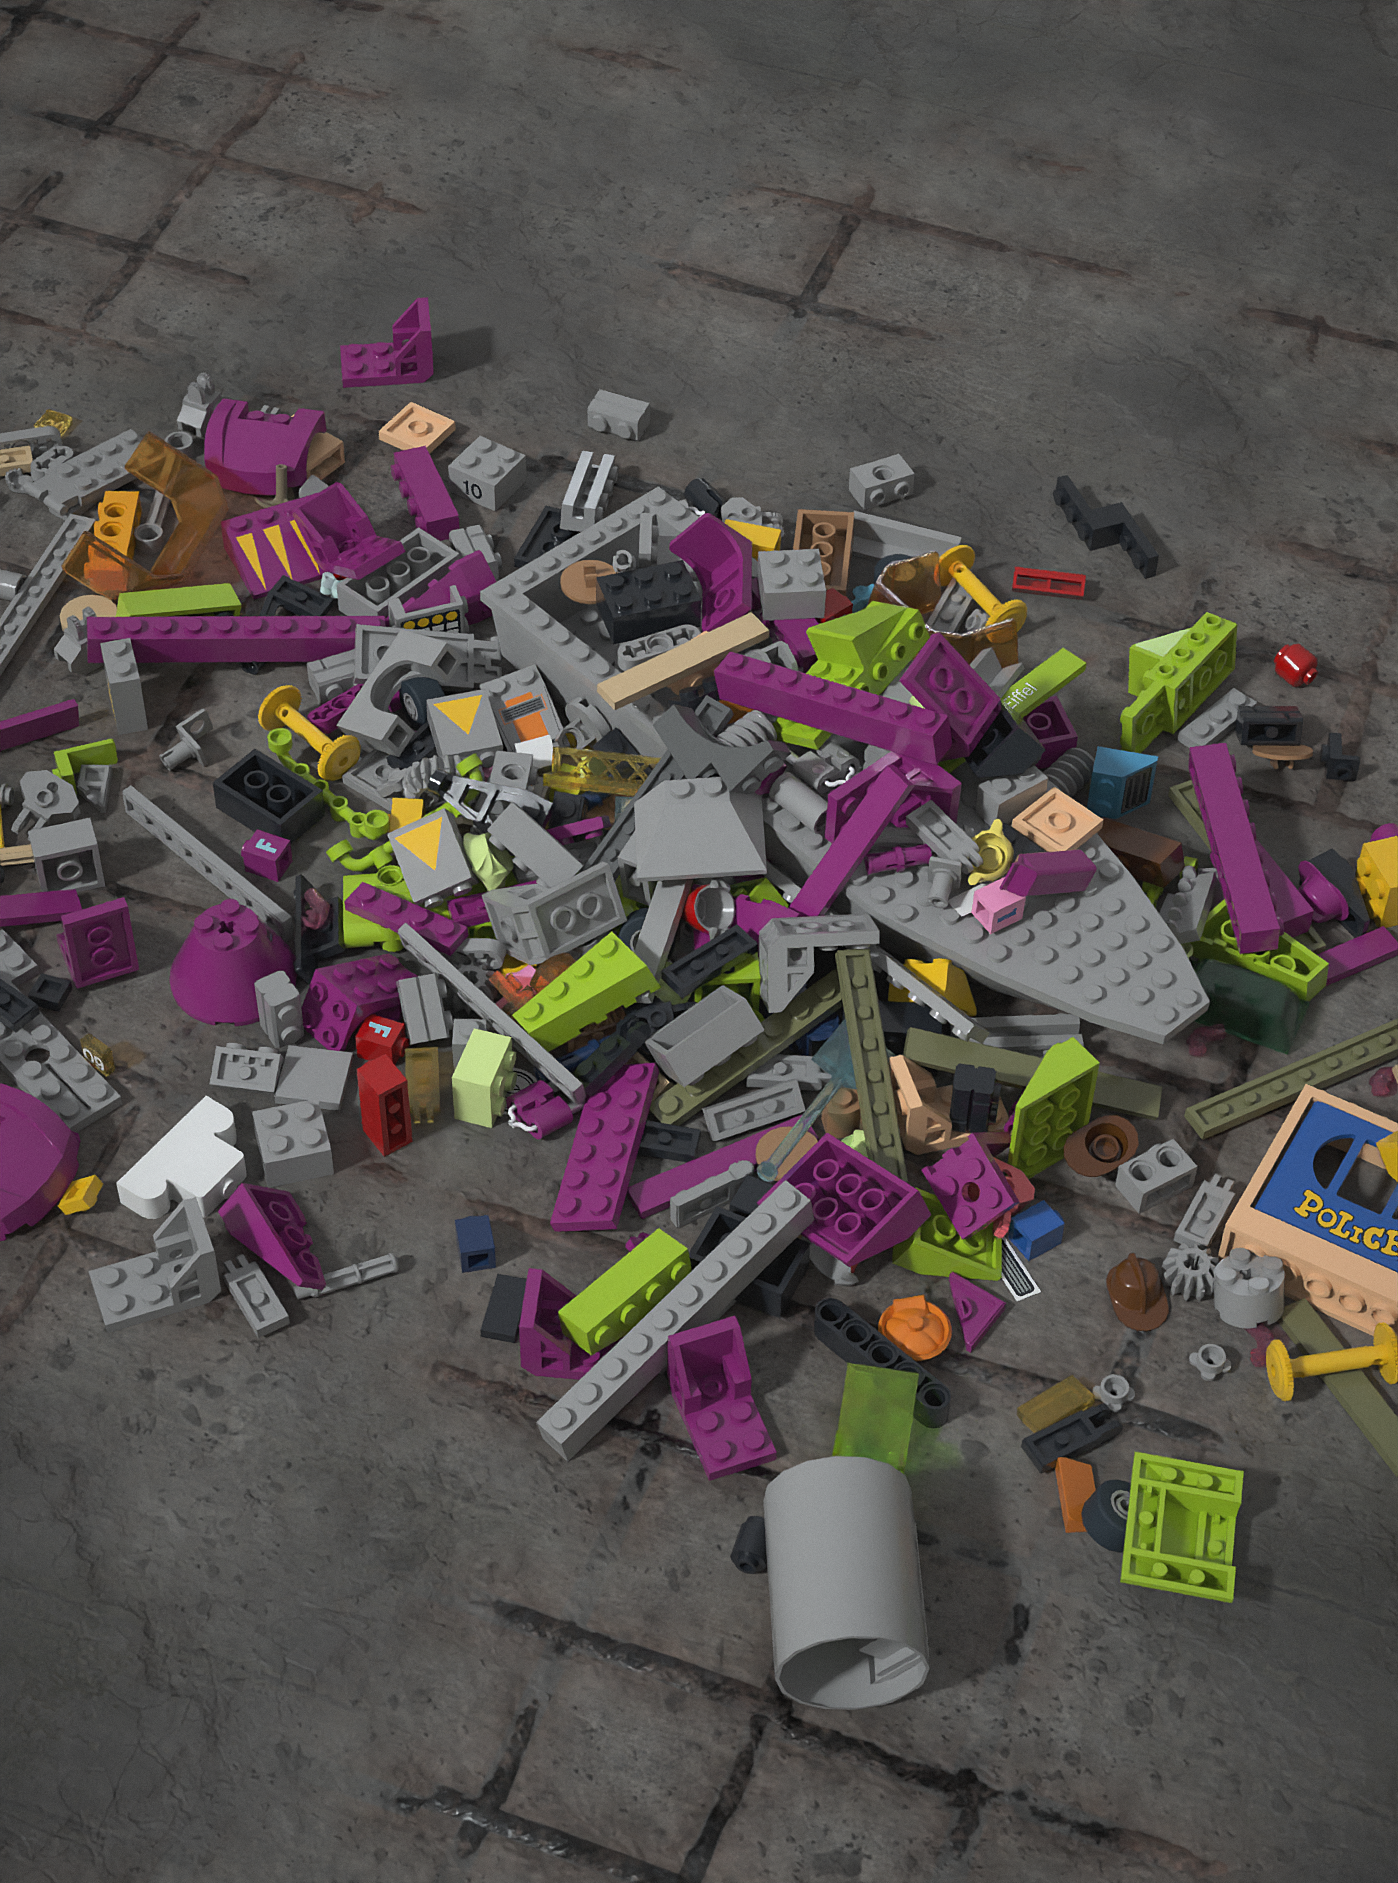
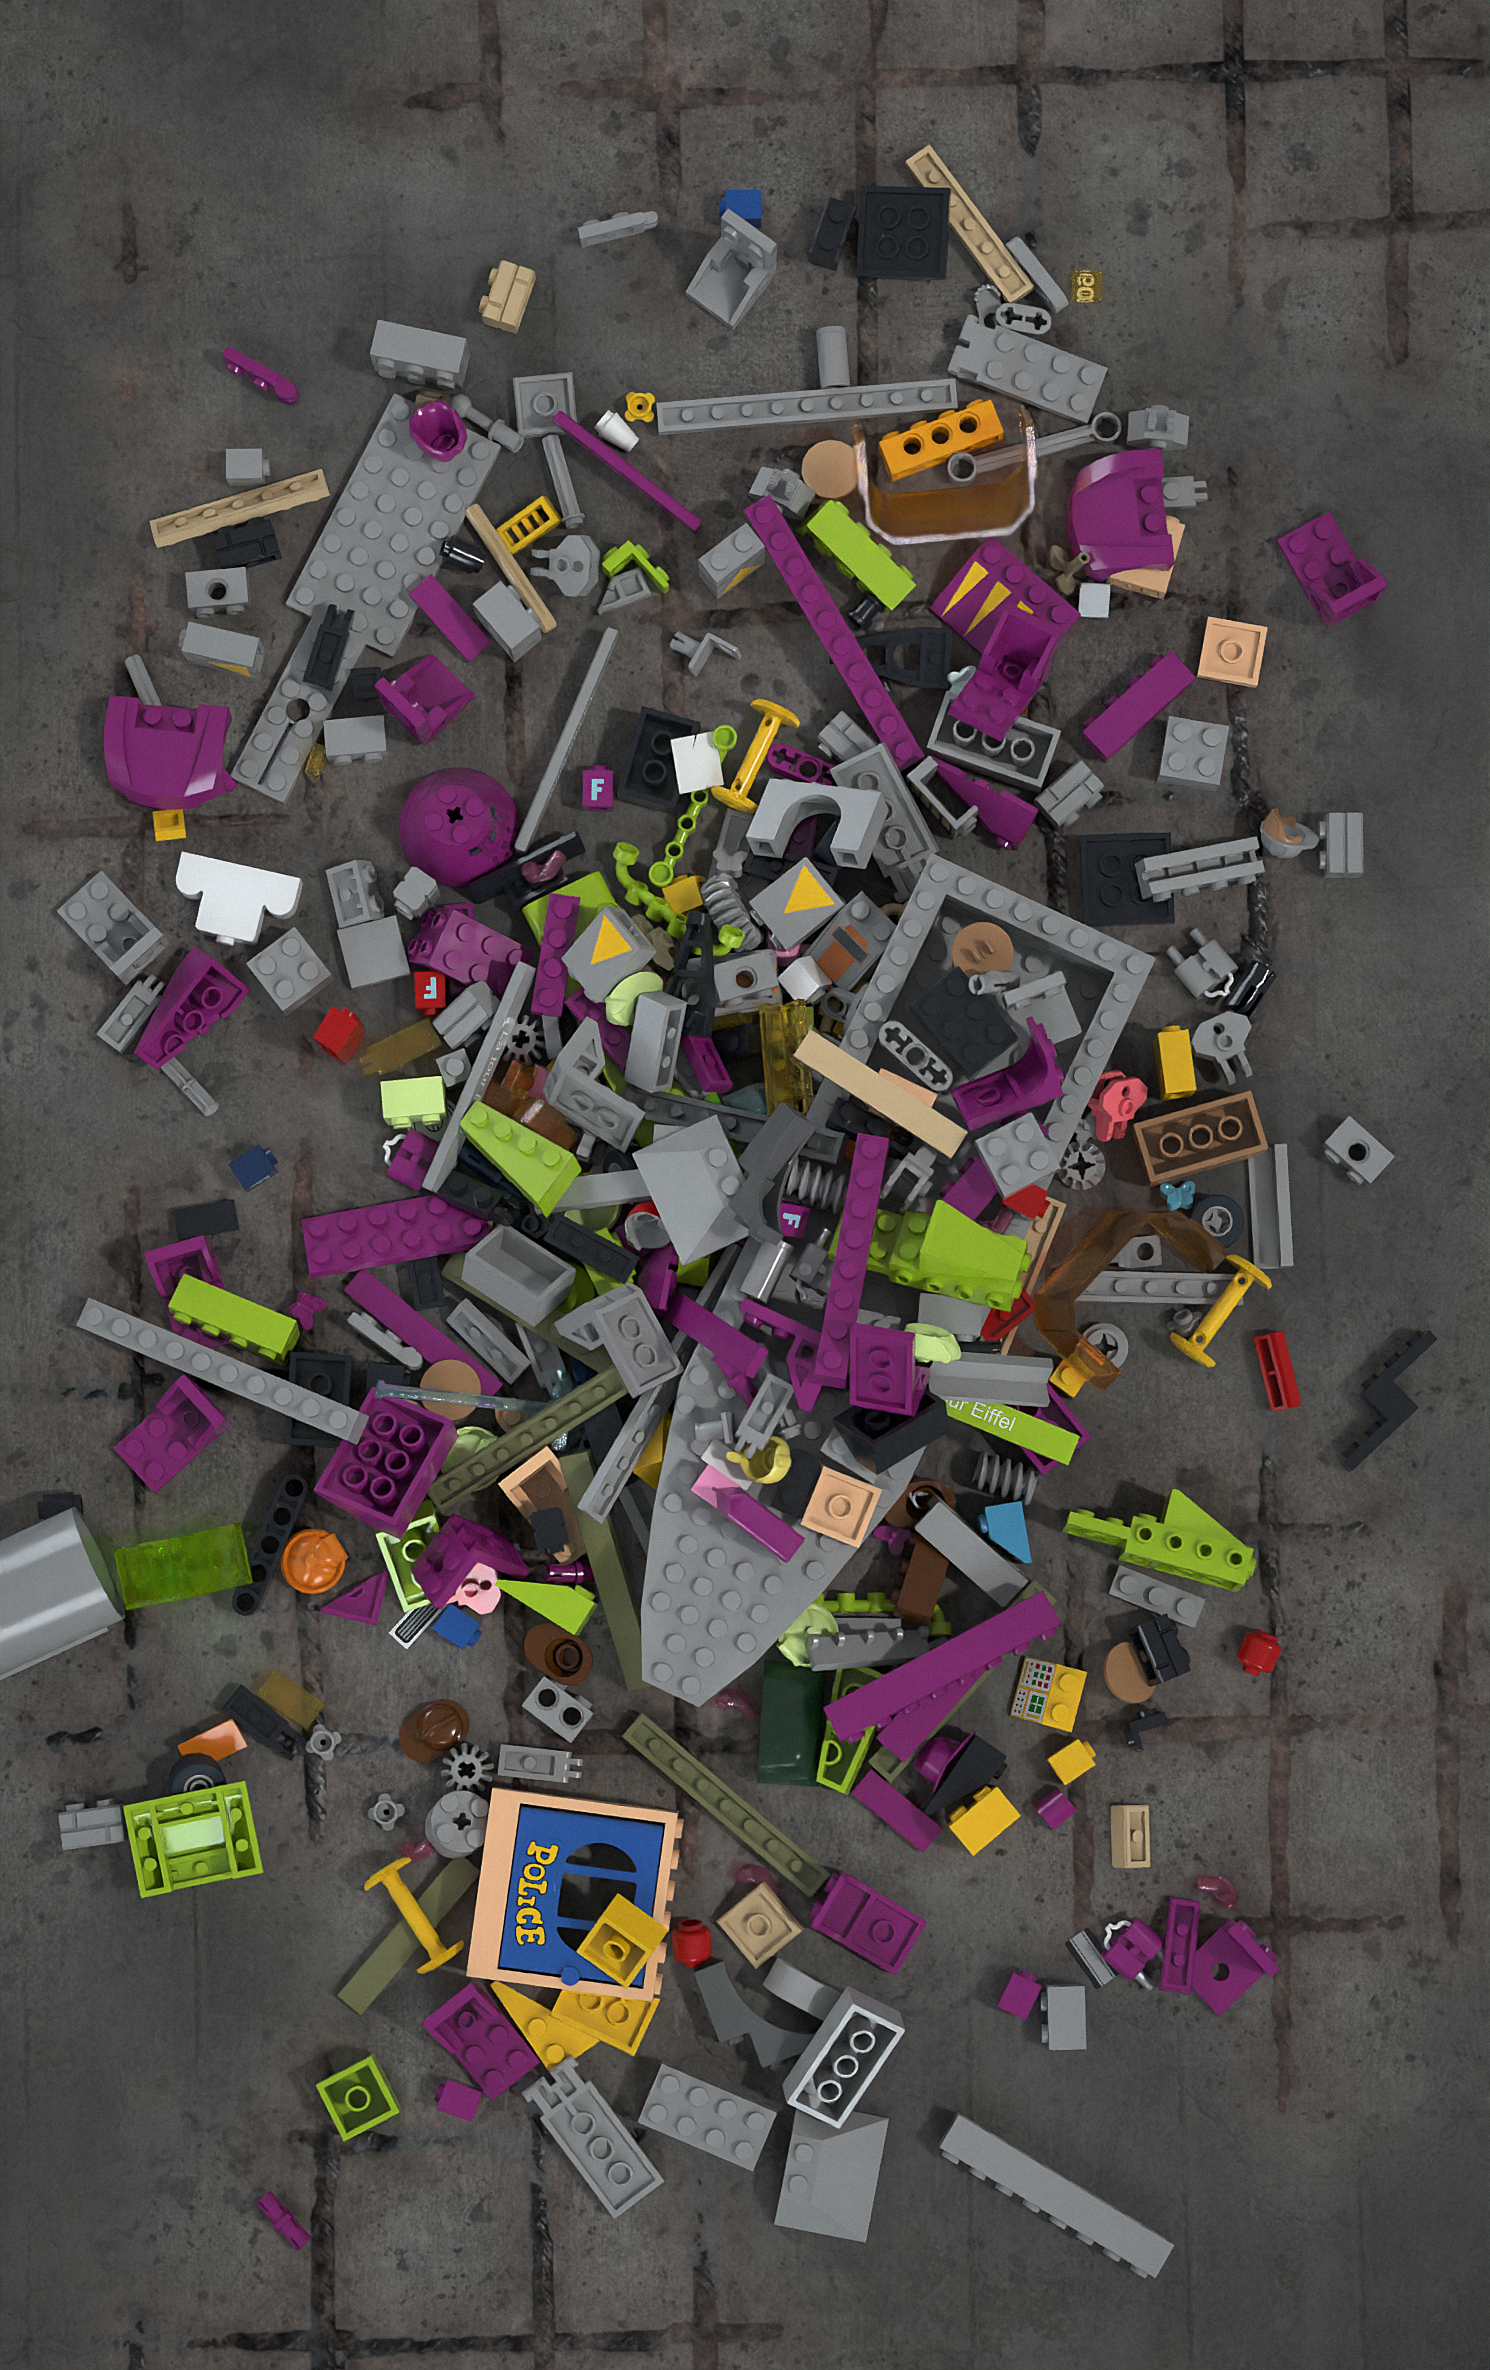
camera: 70 degrees right, 35 degrees up
none -> light grey brick [58,1799,128,1850]
none -> light grey brick [323,715,389,765]
none -> white sticker [671,731,724,794]
none -> light grey panel [914,1494,1028,1607]
none -> yellow slope [1010,1656,1087,1732]
none -> yellow brick [1046,1738,1097,1785]
none -> light grey piece [1260,808,1319,858]

